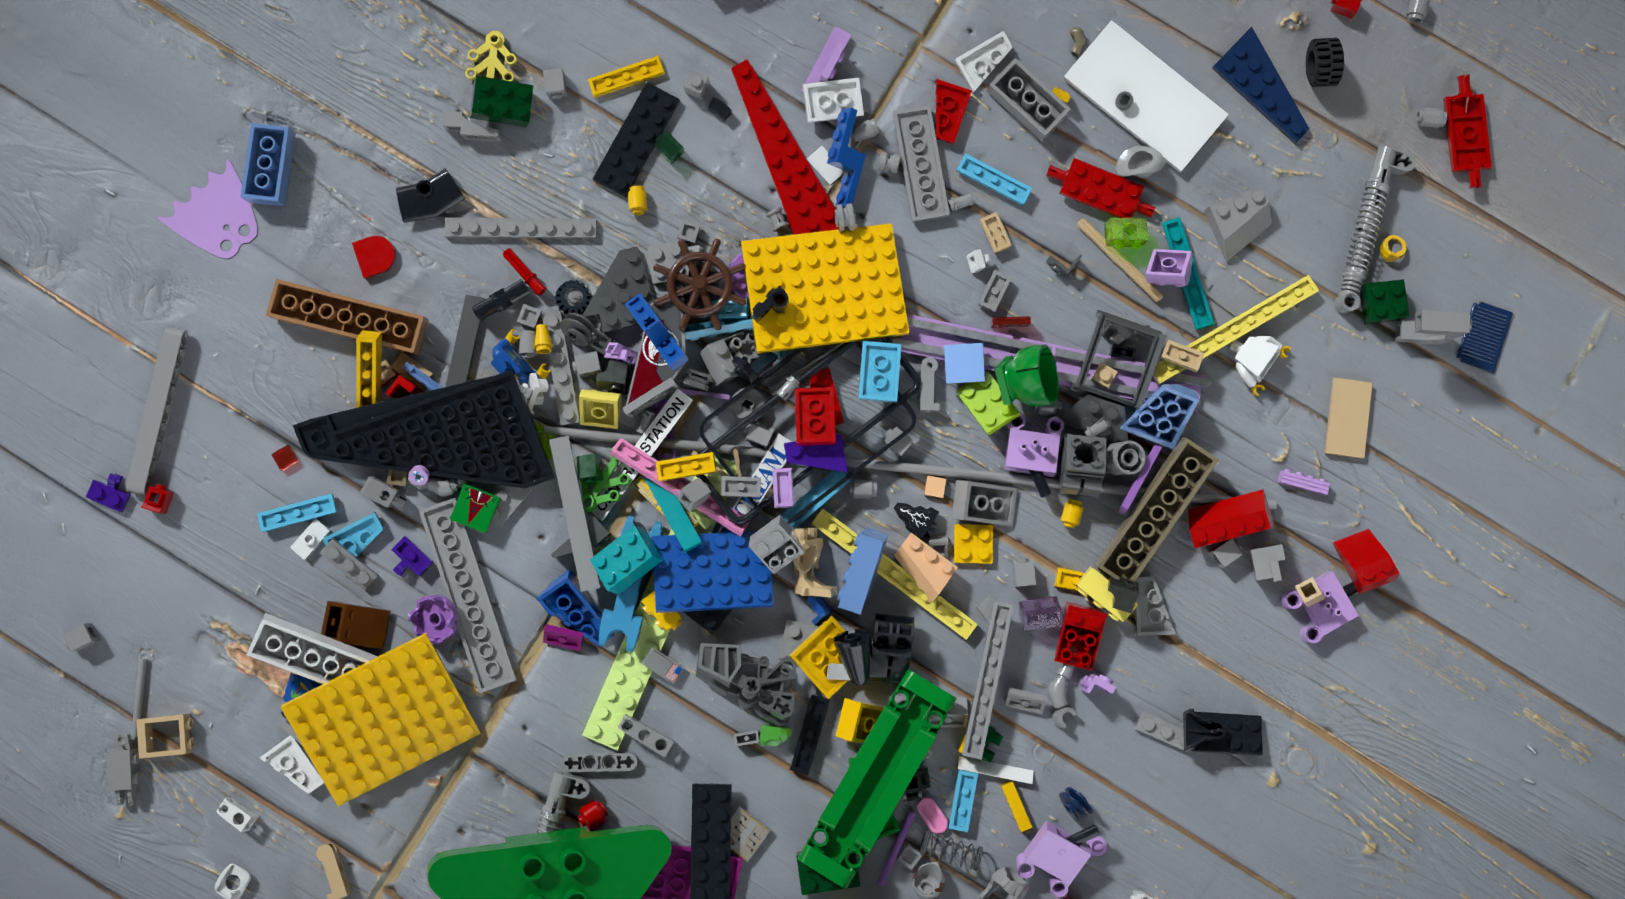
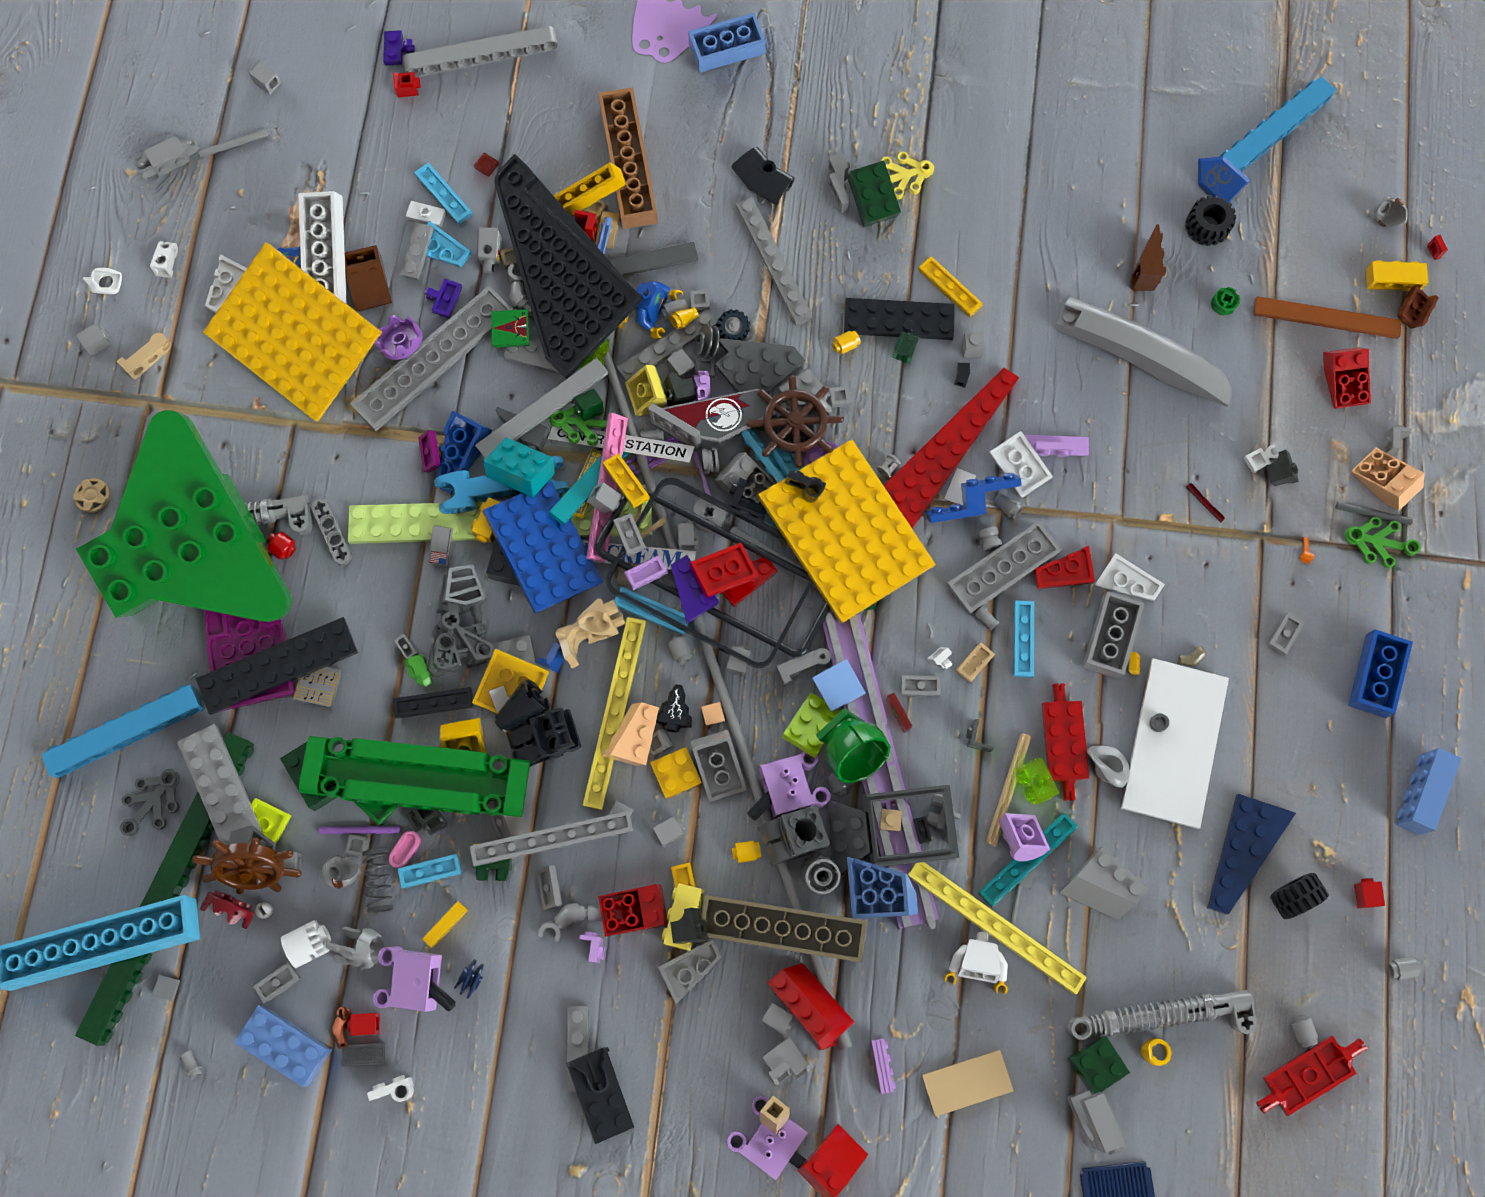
camera: 60 degrees right, 10 degrees down
tan window [136,713,195,759] -> none
red tile [352,236,396,279] -> none
lavender tile [409,465,430,486] -> none
black piece [472,279,530,322] -> none
red axle [503,248,547,296] -> none
white hips [520,373,549,410] -> none
light grey brick [543,68,567,99] -> none
light grey leg [618,714,674,758] -> none
blue bracket [625,293,689,371] -> none
light grey slope [749,515,804,574] -> none
light grey pin [776,376,800,401] -> none
light grey wheel [835,203,856,232] -> none
medium blue brick [837,527,889,615] -> none
medium azure plate [858,341,902,403] -> none
white sticker [958,756,1034,784] -> none
clear purple brick [1019,596,1063,632] -> none
light grey pin [1085,417,1111,437] -> none
lavender tile [1087,836,1107,856] -> none
medium lavender tile [1118,443,1163,515] -> none
tan plate [1160,339,1204,372] -> none

